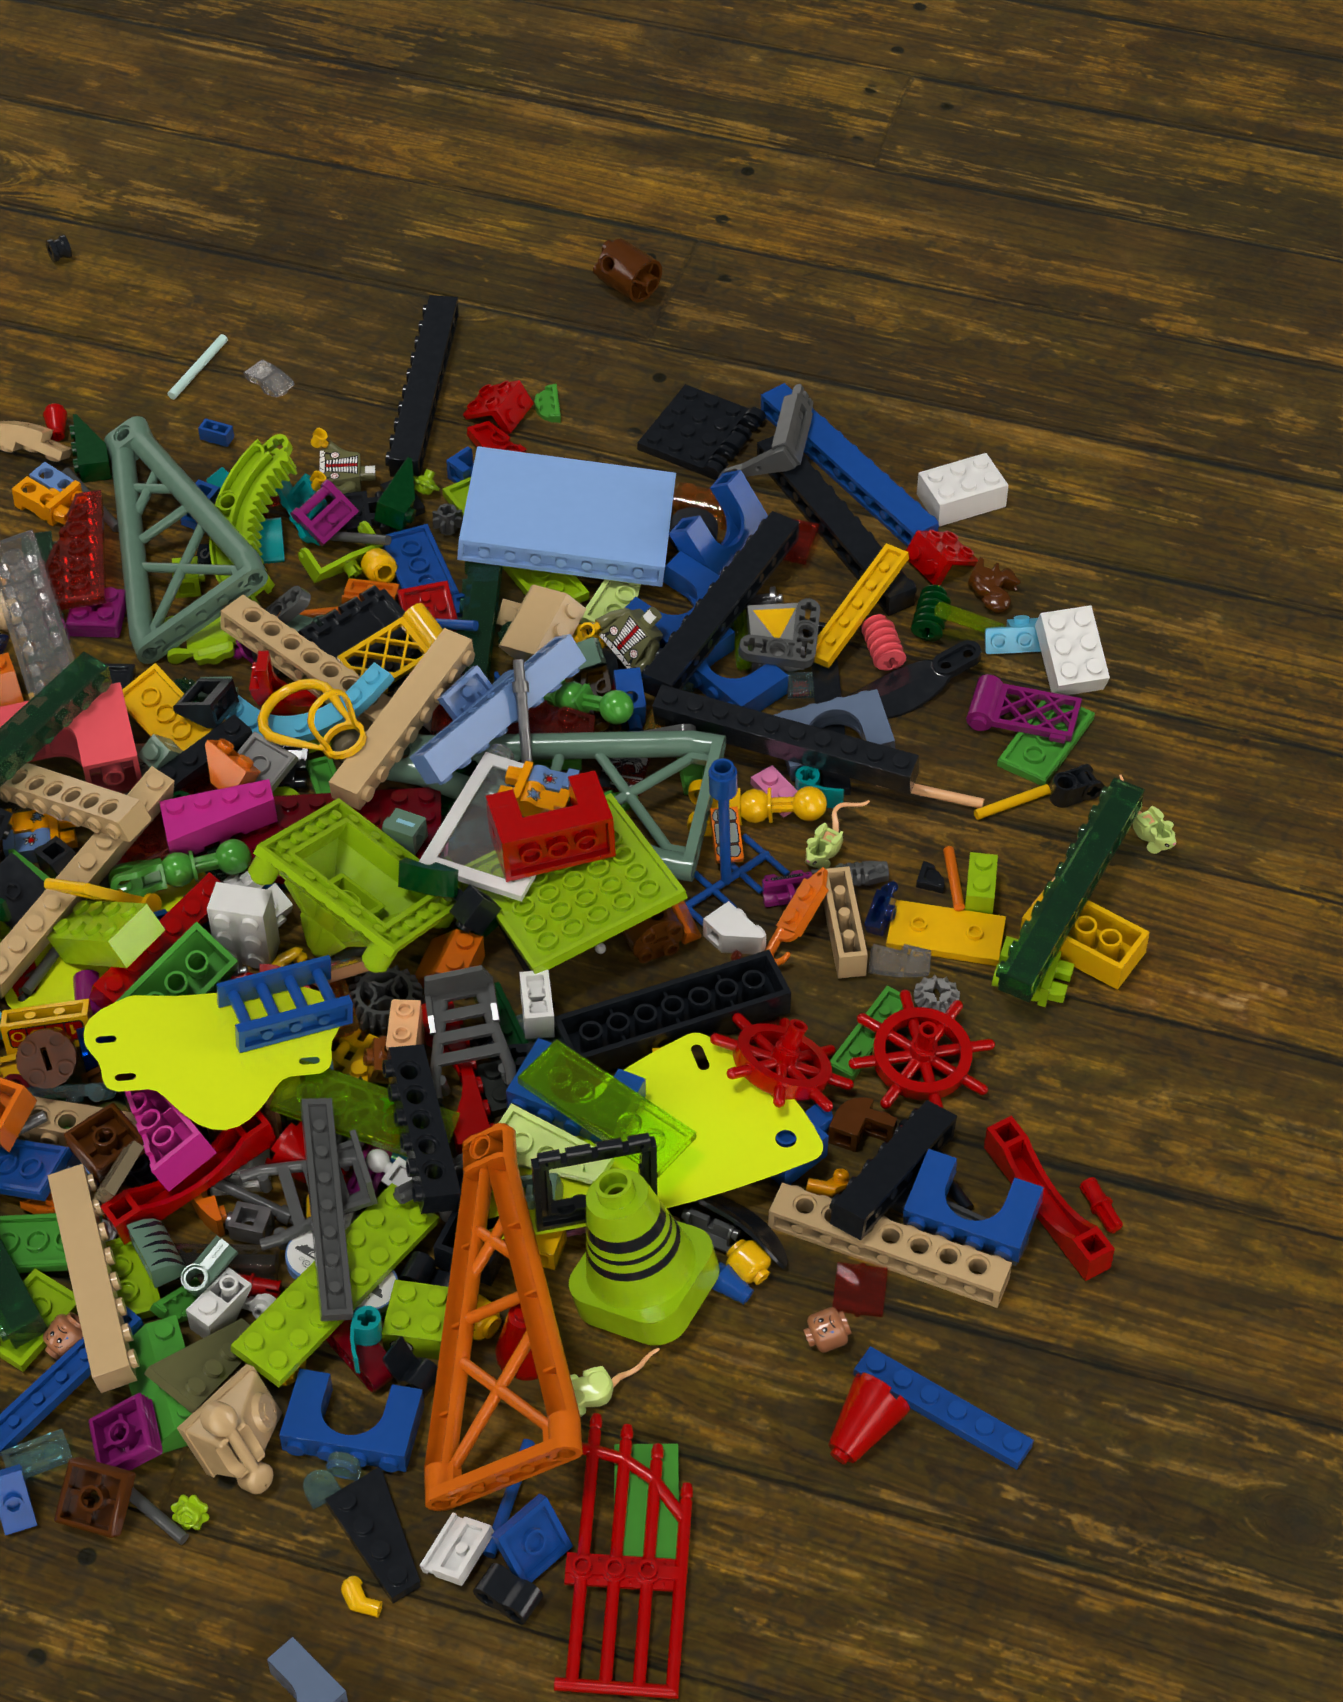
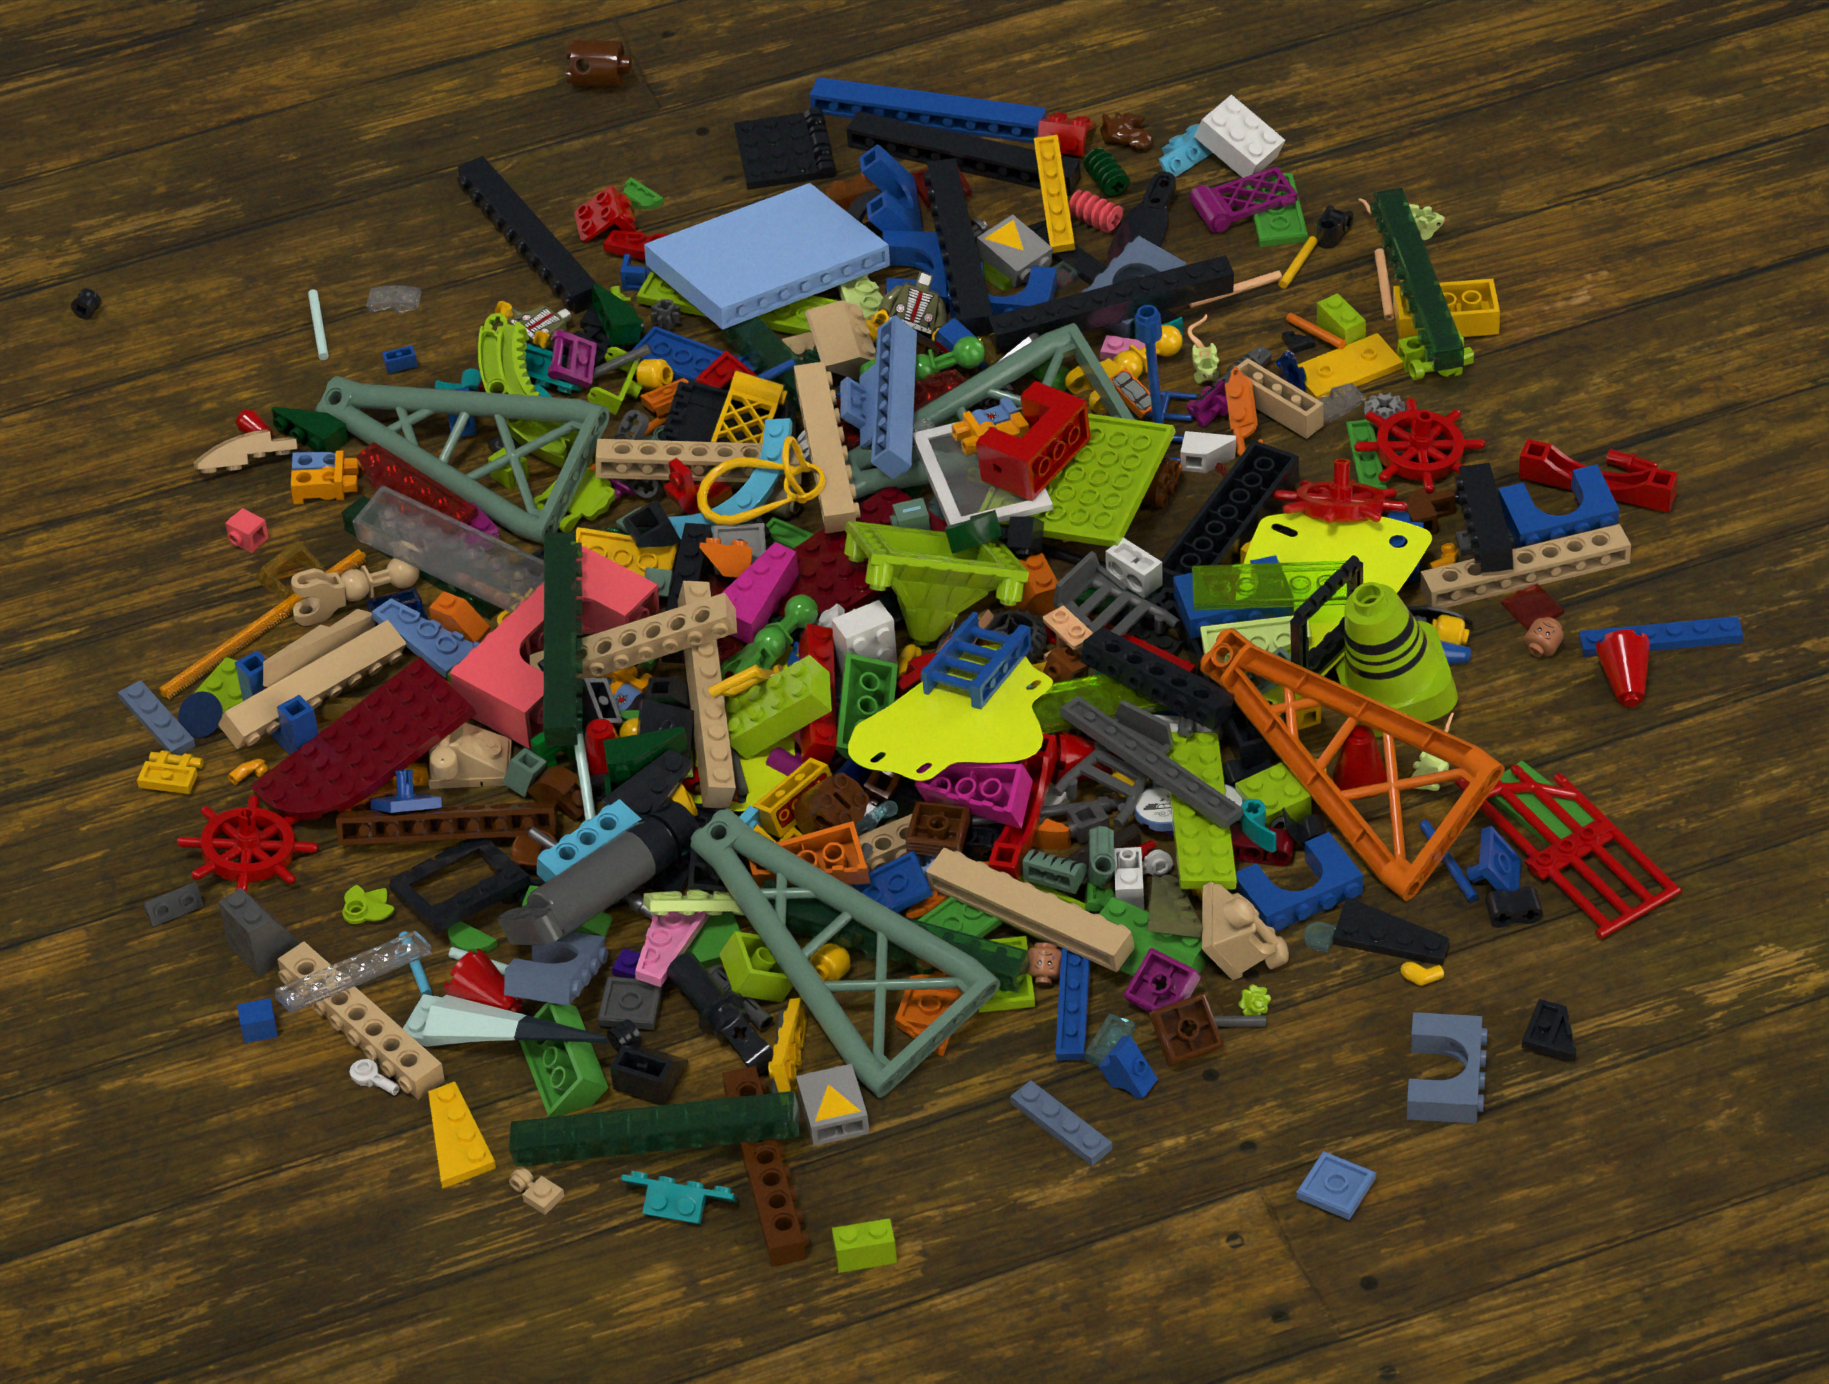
camera: 35 degrees left, 5 degrees down
dark tan tile [94,1140,144,1204] -> none
clear light blue tile [326,1452,361,1481] -> none
white plate [419,1513,494,1586] -> none
flat silver bar [512,659,533,763] -> none
dark grey hinge [718,384,814,478] -> none
dark grey beam [738,598,820,669] -> none
white brick [917,453,1008,527] -> none
clear neon green axle [934,602,1005,633] -> none

